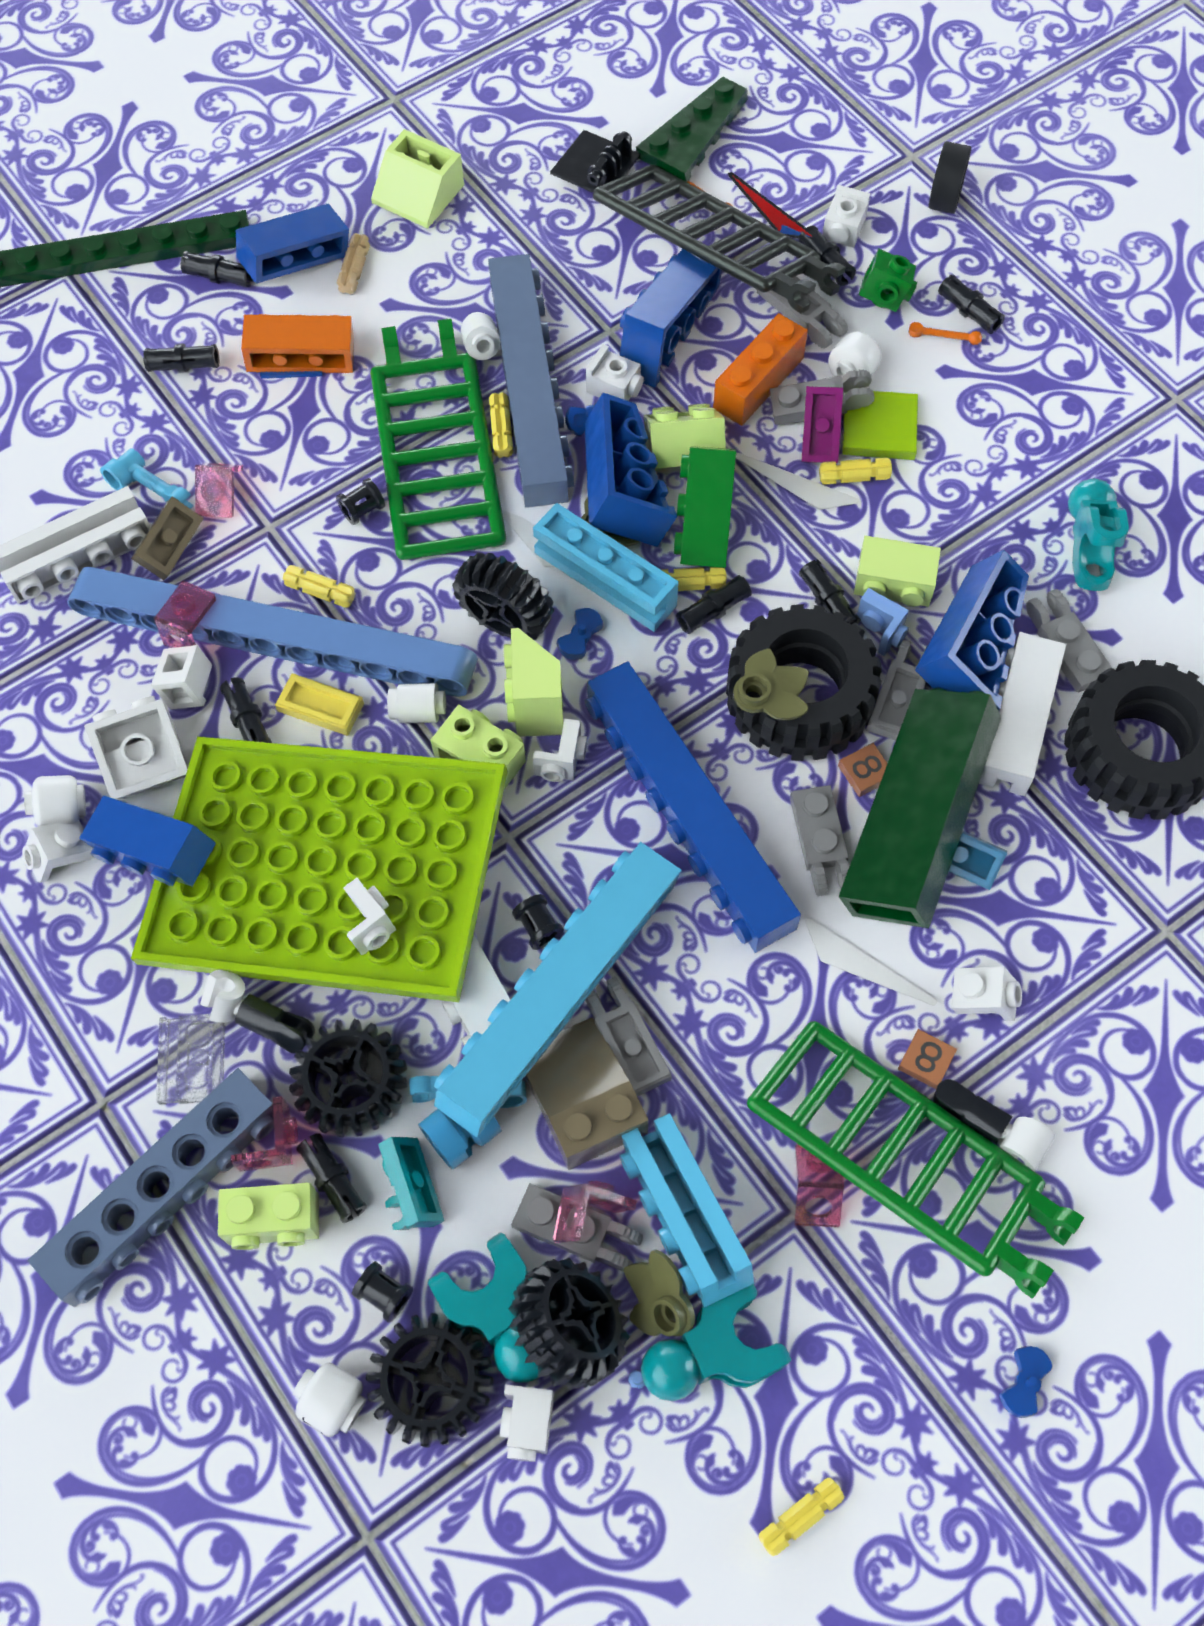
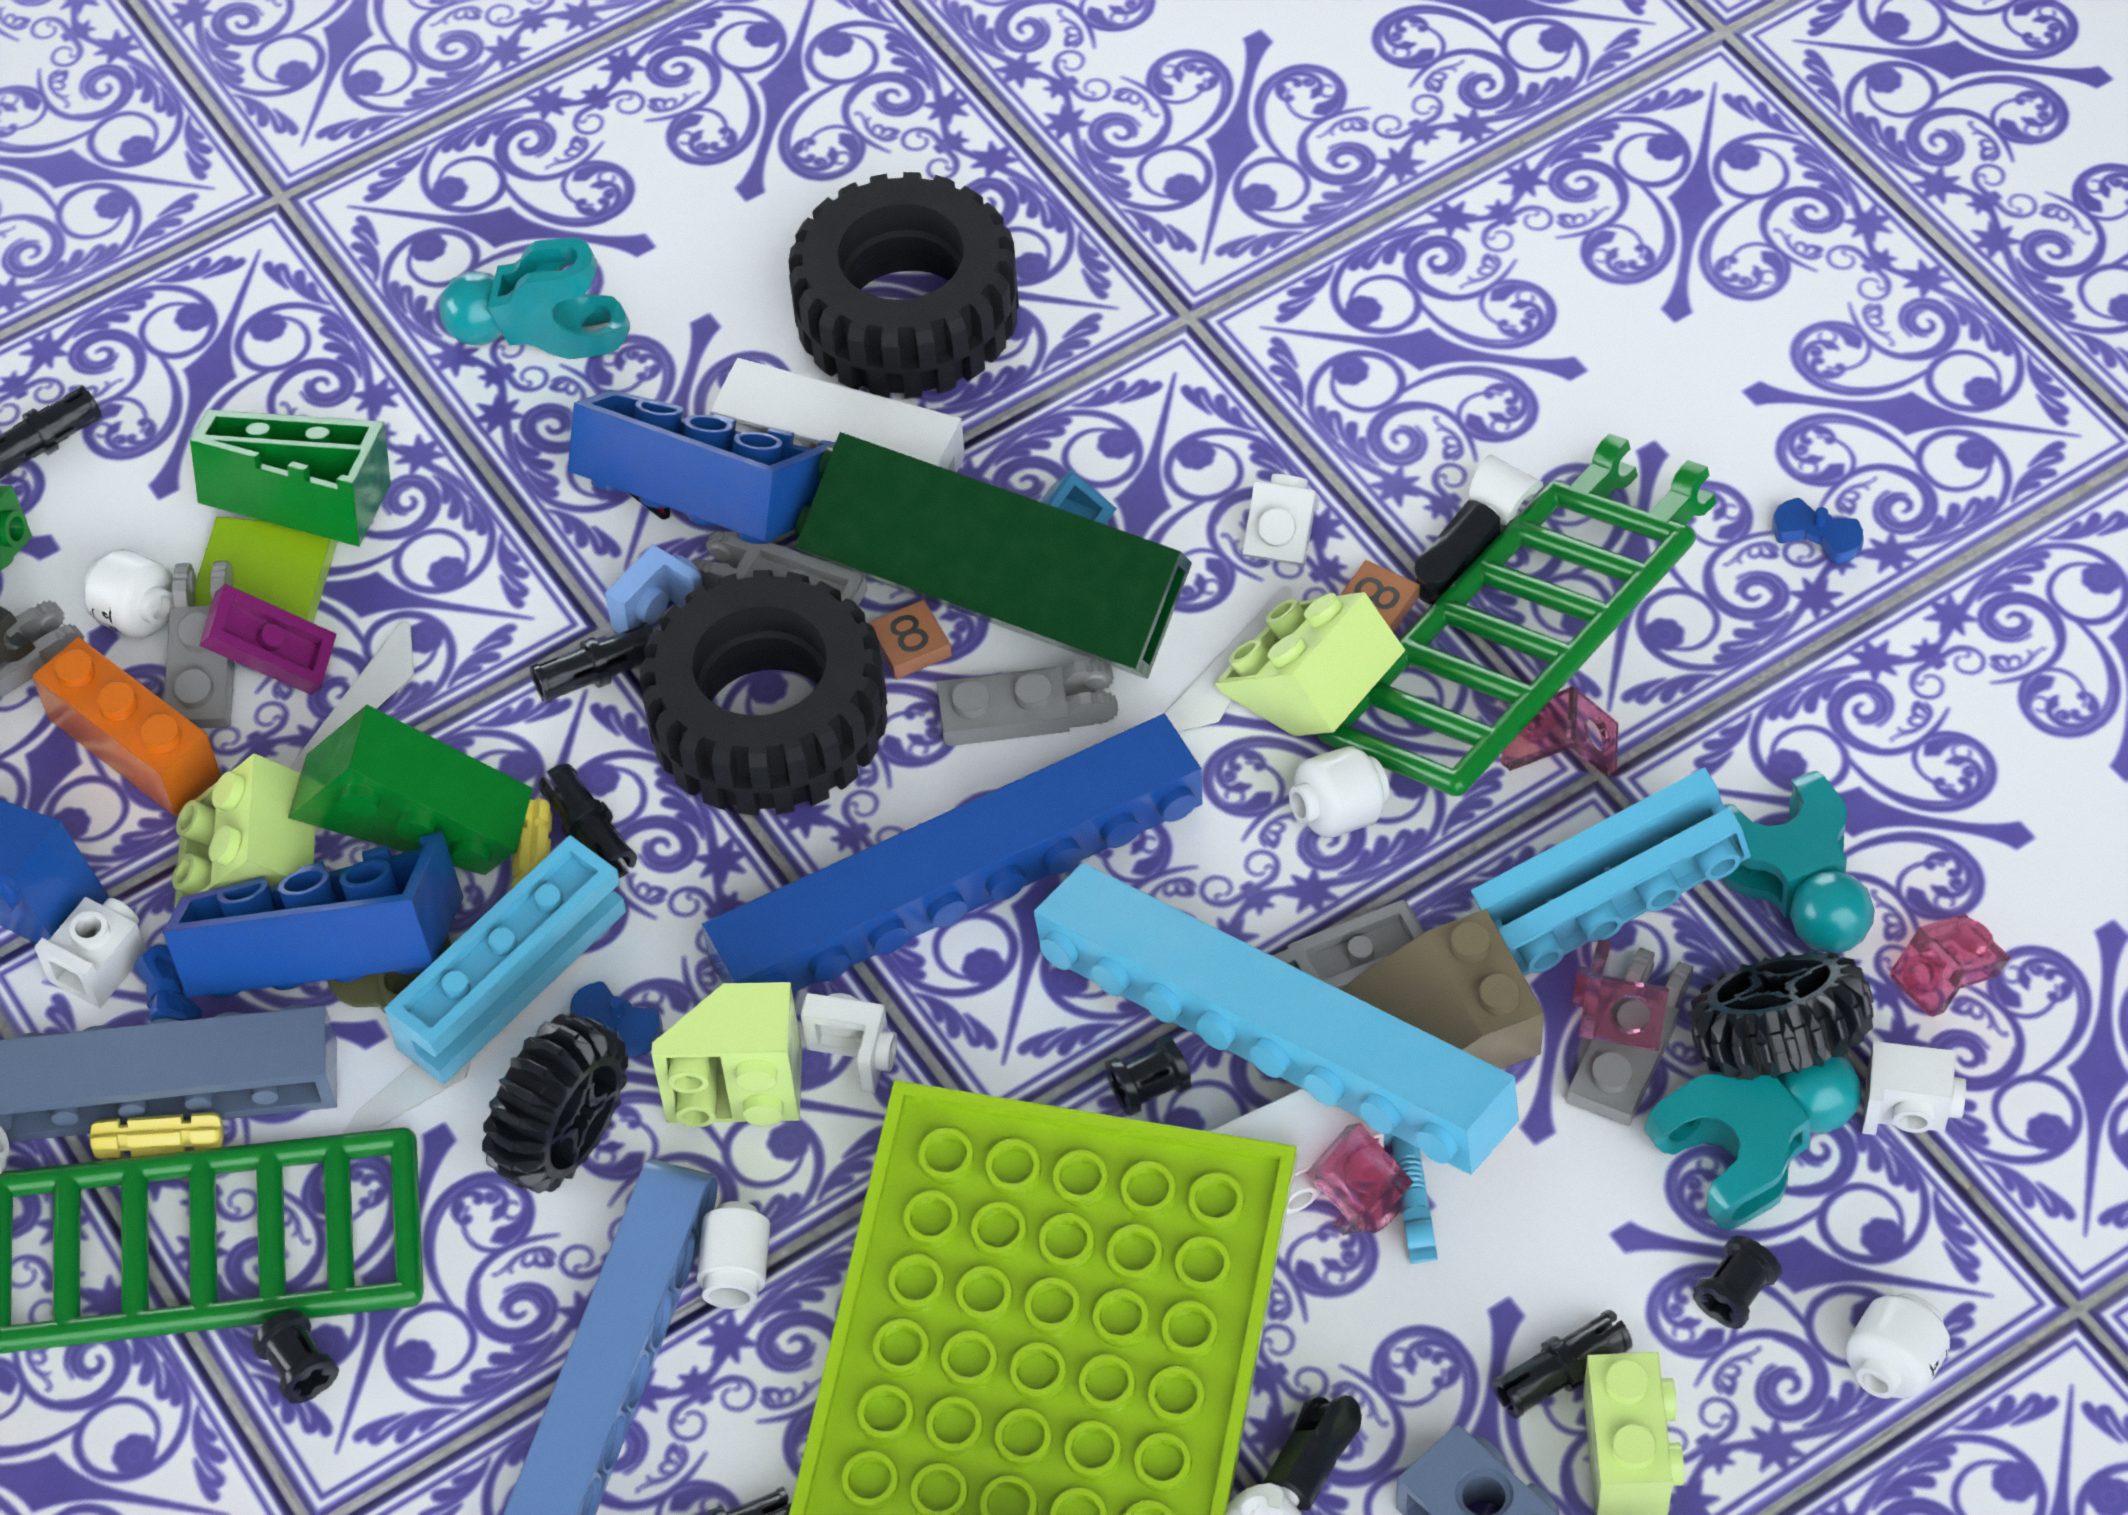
camera: 85 degrees left, 10 degrees down
clear pink bracket [231,1096,298,1172] -> none
light yellow tile [275,673,364,736] -> none
light yellow axle [283,565,356,608] -> none
black gear [289,1018,408,1138] -> none
white bracket [343,878,397,955] -> none
black gear [366,1313,494,1448] -> none
teal plate [378,1136,445,1230] -> none
dark azure wheel [418,1109,502,1170] -> none
yellowish green brick [430,704,526,790] -> none
olive plate [623,1249,695,1336] -> none
olive plate [733,649,809,720] -> none
light yellow axle [758,1478,844,1556] -> none
light yellow axle [819,457,892,484] -> none
yellowish green brick [853,536,941,607] -> none
orange hinge [908,322,982,345] -> none
light grey hinge [1026,589,1112,693] -> none
none -> green wedge [190,410,391,547]
none -> yellowish green slope [1214,592,1405,736]
none -> white head [1289,746,1390,838]
none -> clear pink bracket [1306,1123,1413,1235]
none -> clear pink bracket [1890,914,2011,1017]

